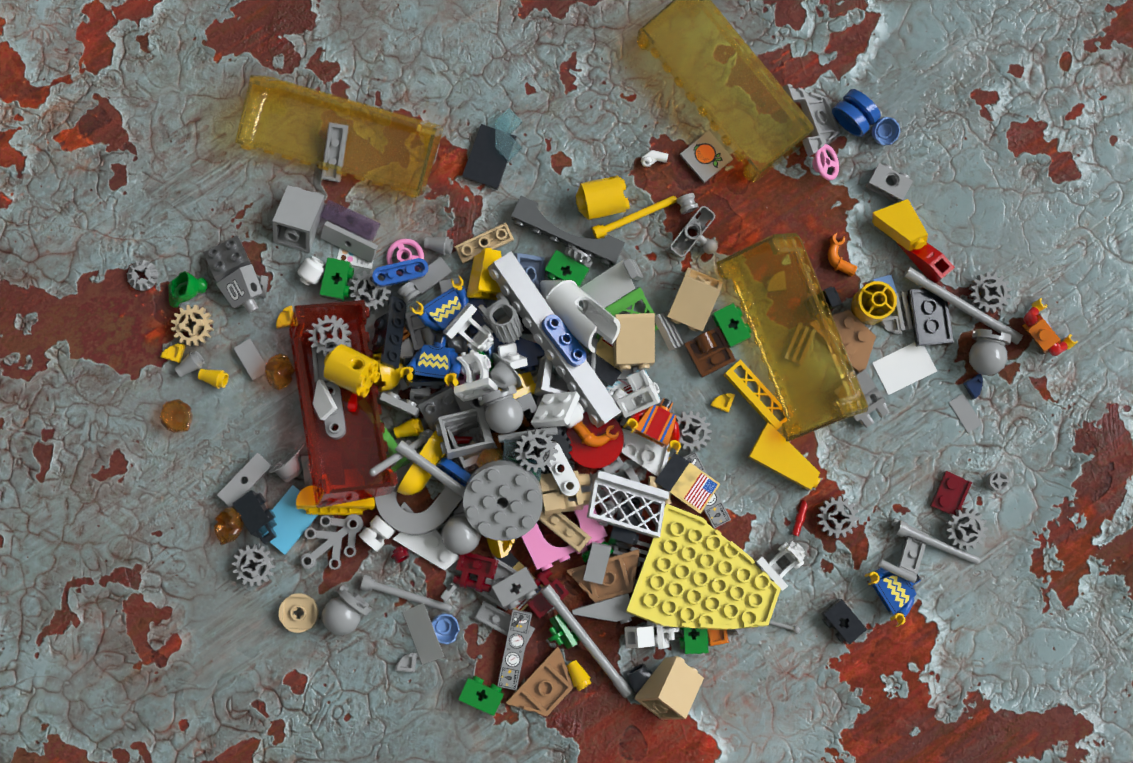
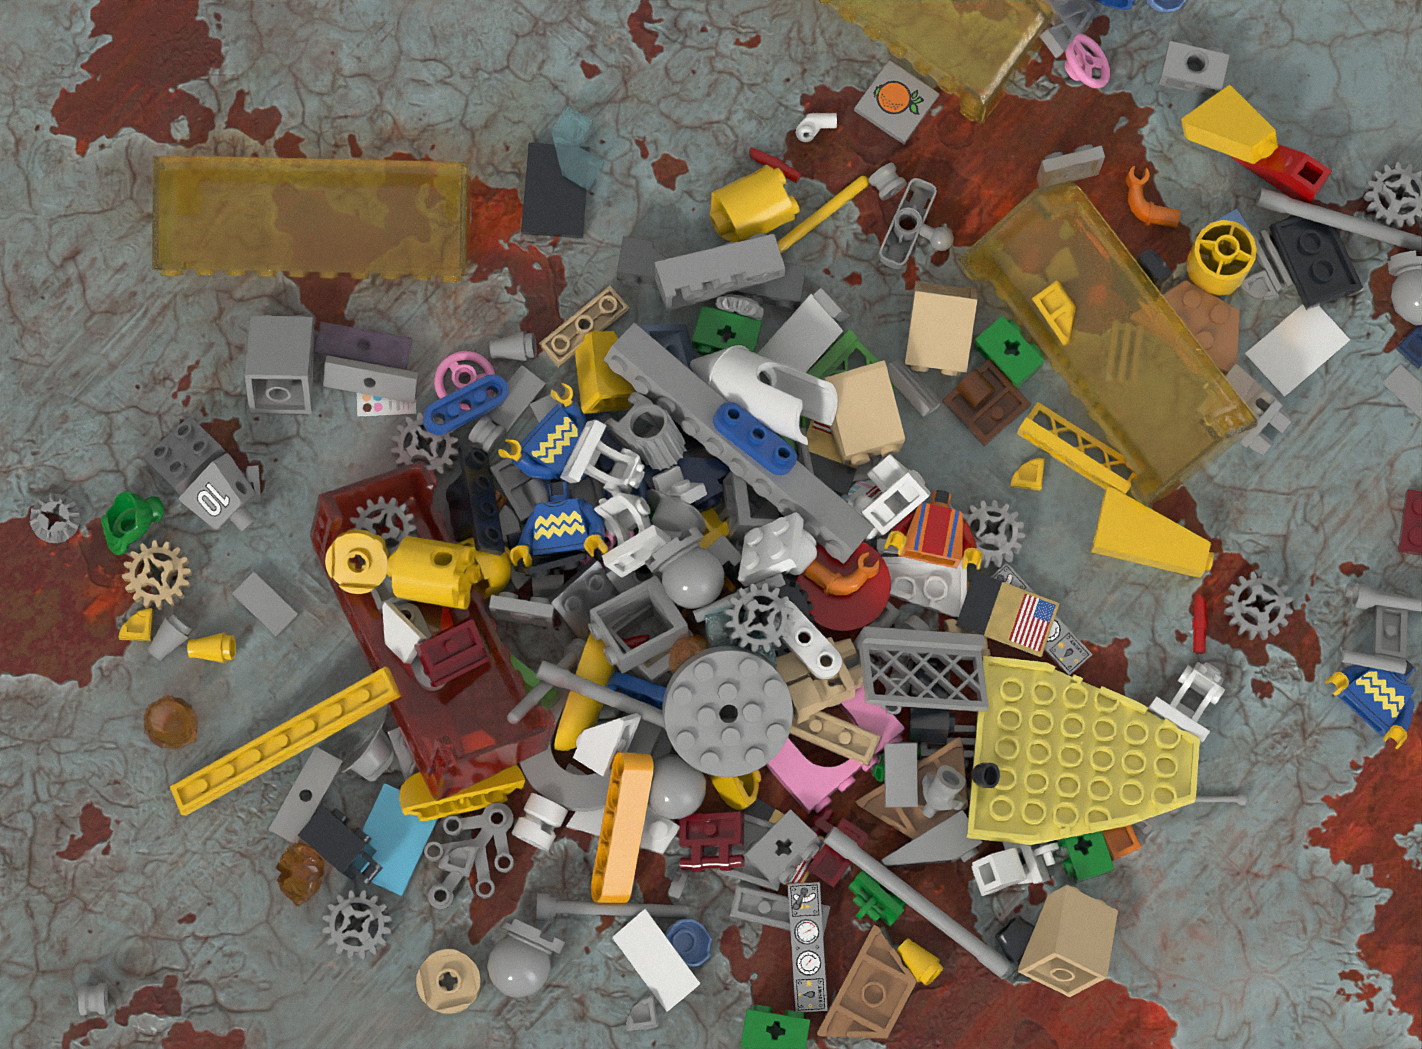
camera: 10 degrees left, 5 degrees down
clear orange hair [265,353,295,390] -> none
yellow tile [276,306,296,329] -> none
white head [297,256,325,286] -> none
green brick [320,257,354,302] -> none
light grey tile [321,122,349,182] -> none
dark red plate [391,546,410,563] -> none
yellow cone [394,417,424,438] -> none
black brick [821,599,867,645] -> none
none -> light grey wheel [78,982,108,1015]
none -> yellow tile [170,667,401,816]
none -> yellow plate [325,529,390,594]
none -> dark red plate [414,618,490,687]
none -> light grey tile [438,845,479,878]
none -> white slope [573,713,641,776]
none -> light orange beam [591,752,654,903]
none -> light grey wedge [655,233,785,313]
none -> red piece [749,147,802,184]
none -> light grey piece [921,765,967,818]
none -> black hinge [971,762,1000,788]
none -> yellow tile [1032,280,1076,346]
none -> light grey plate [1036,145,1105,189]

